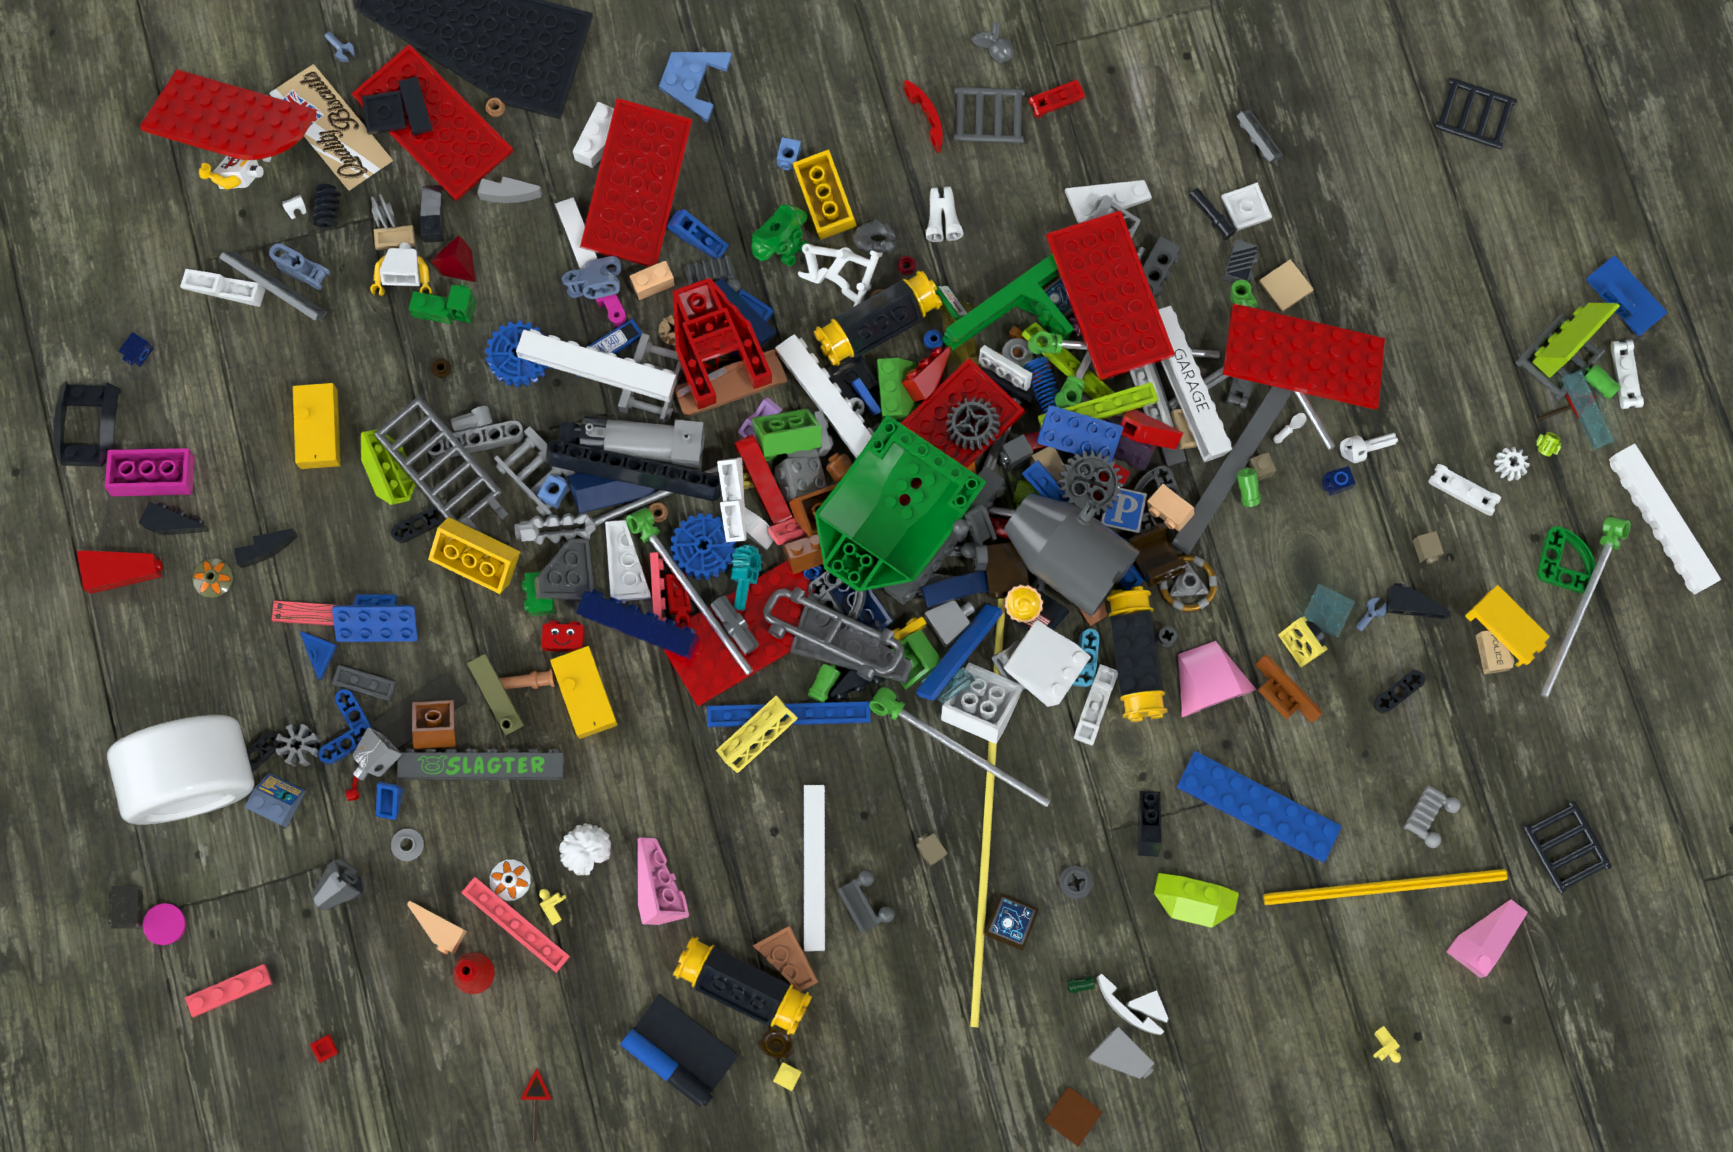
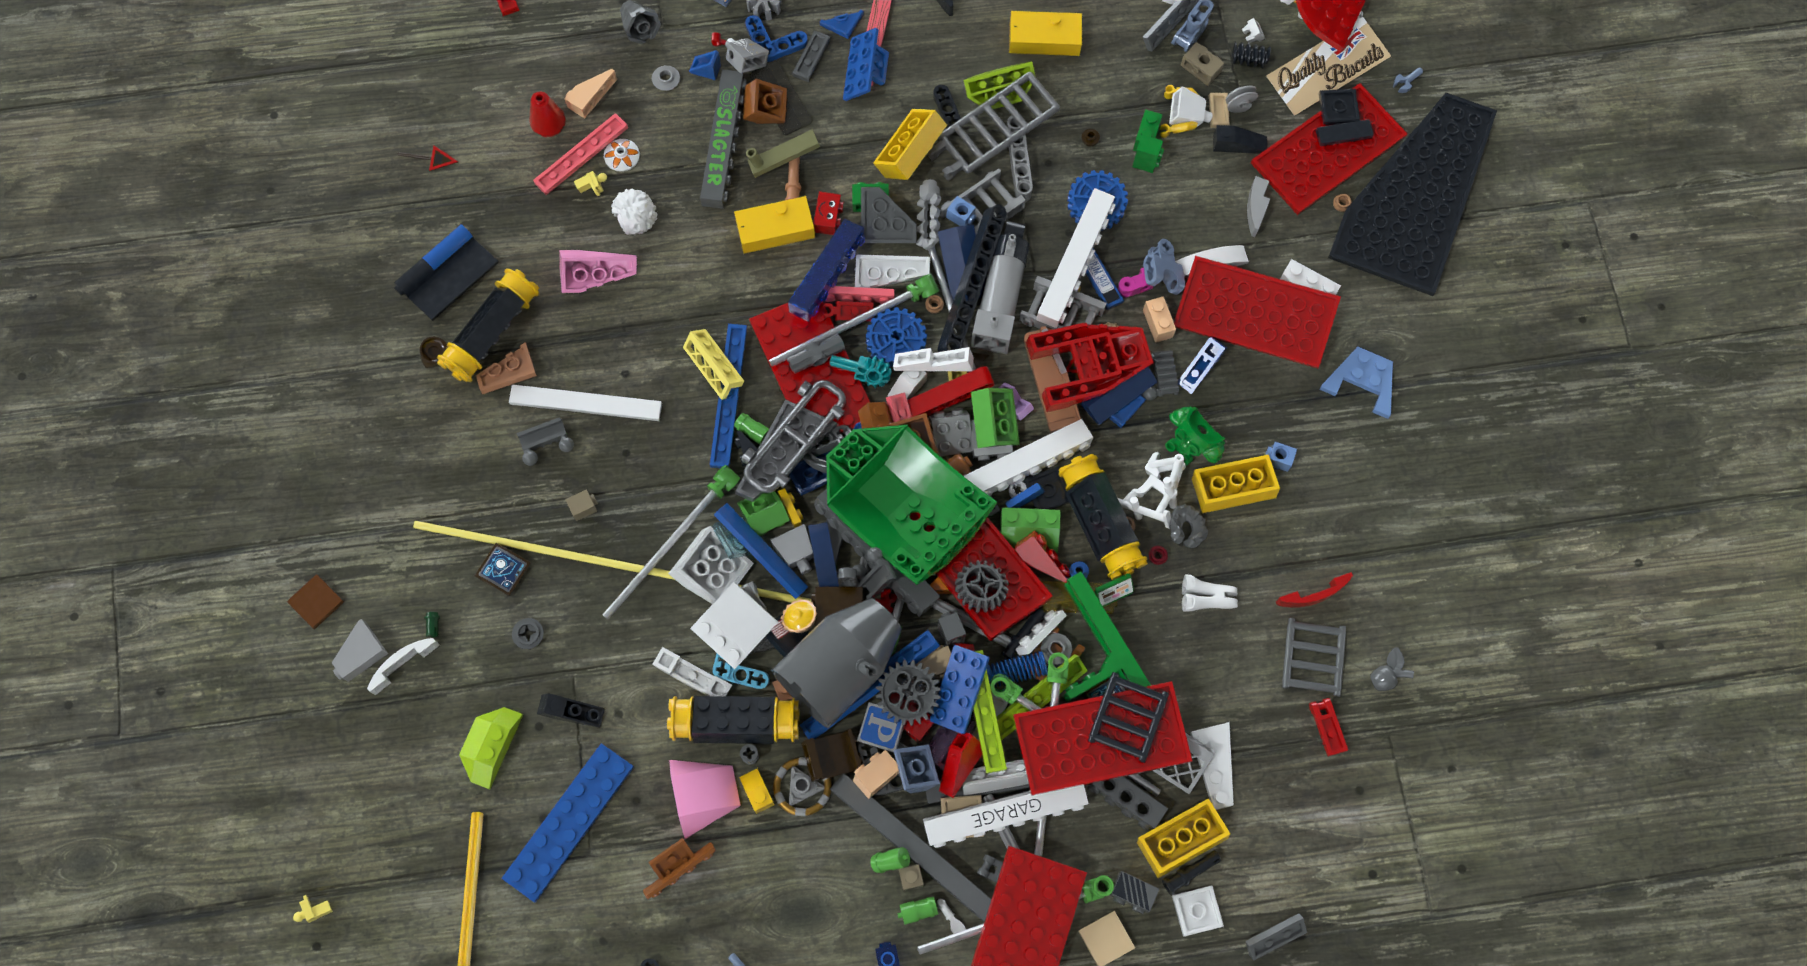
camera: 100 degrees right, 5 degrees down
dark red slope [430,235,476,282] -> none
light grey piece [451,406,494,433] -> none
light yellow brick [773,1063,802,1091] -> none
clear neon green brick [1012,480,1041,504] -> none
white slope [1126,991,1168,1023] -> none
light yellow piece [1278,616,1328,668] -> none
clear light blue plate [1303,584,1355,638] -> none
none -> yellow slope [739,769,774,814]
none -> sand blue slope [894,745,940,793]
none -> bright green piece [897,897,938,925]
none -> black bar [1088,672,1169,763]
none -> yellow brick [1137,798,1230,878]
none -> dark tan brick [1181,42,1224,86]

